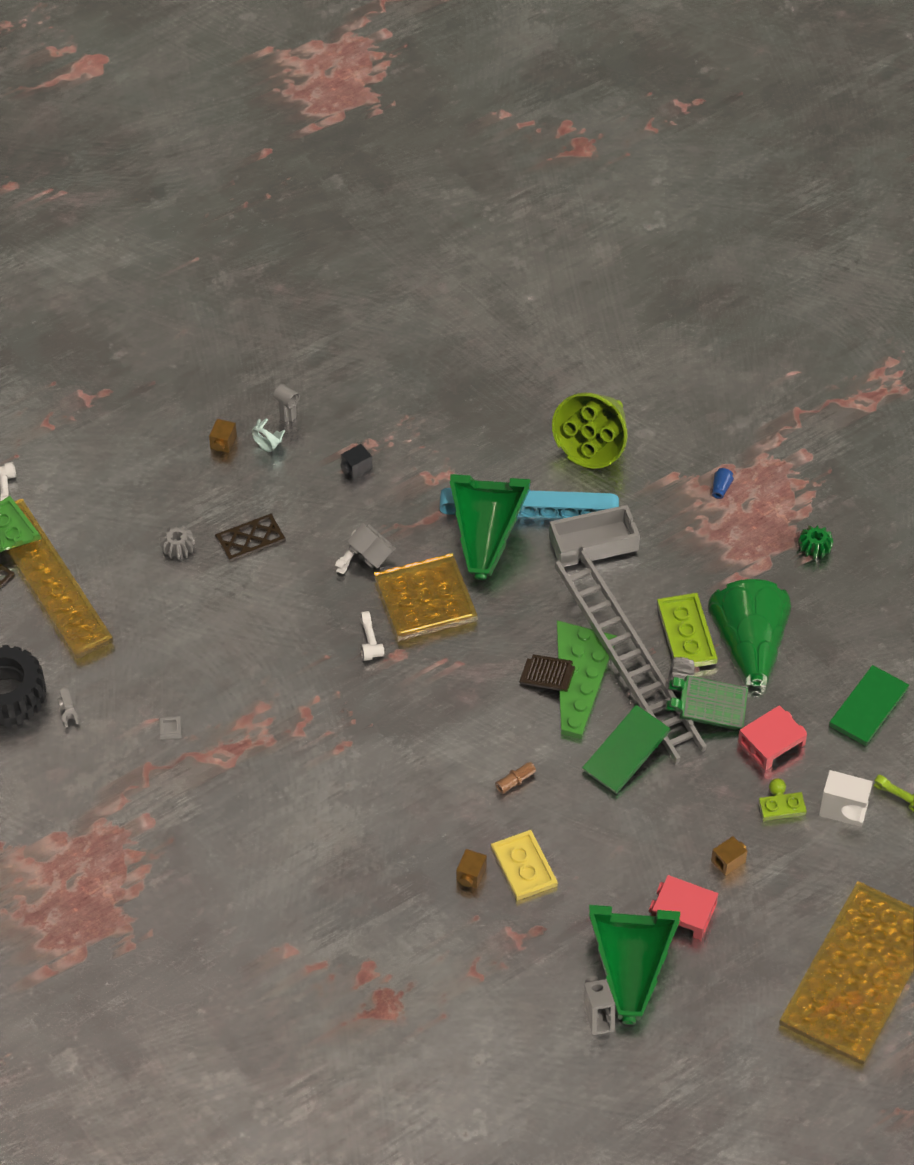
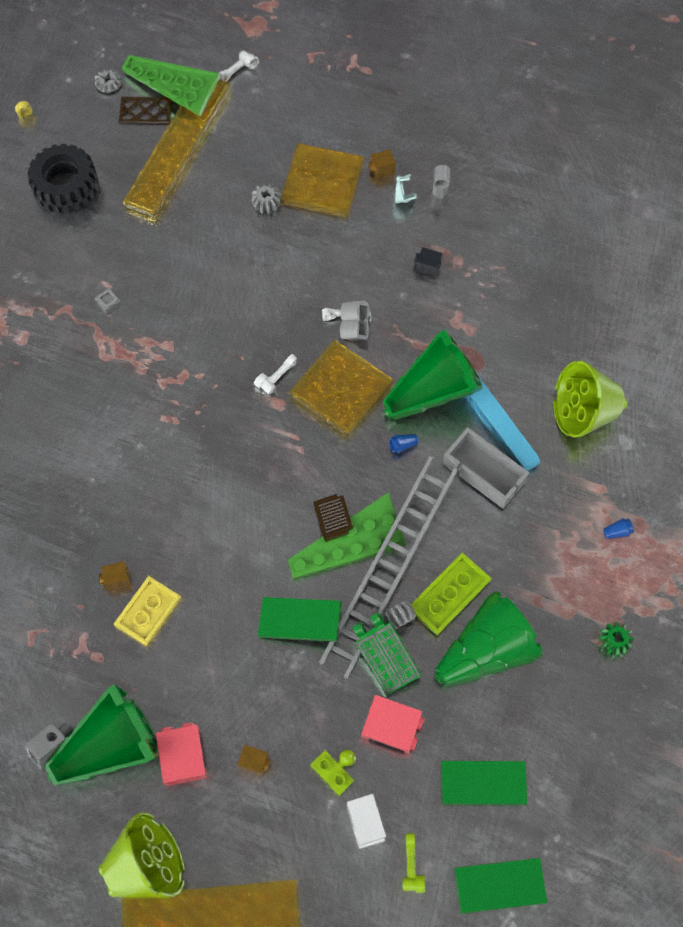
camera: 55 degrees right, 15 degrees up
light grey plate [57,687,79,727] -> none
dark brown window [215,513,286,562] -> none
medium nougat axle [495,762,536,794] -> none
none -> lime cone [99,813,185,898]
none -> clear yellow piece [280,143,364,217]
none -> blue cone [389,434,419,453]

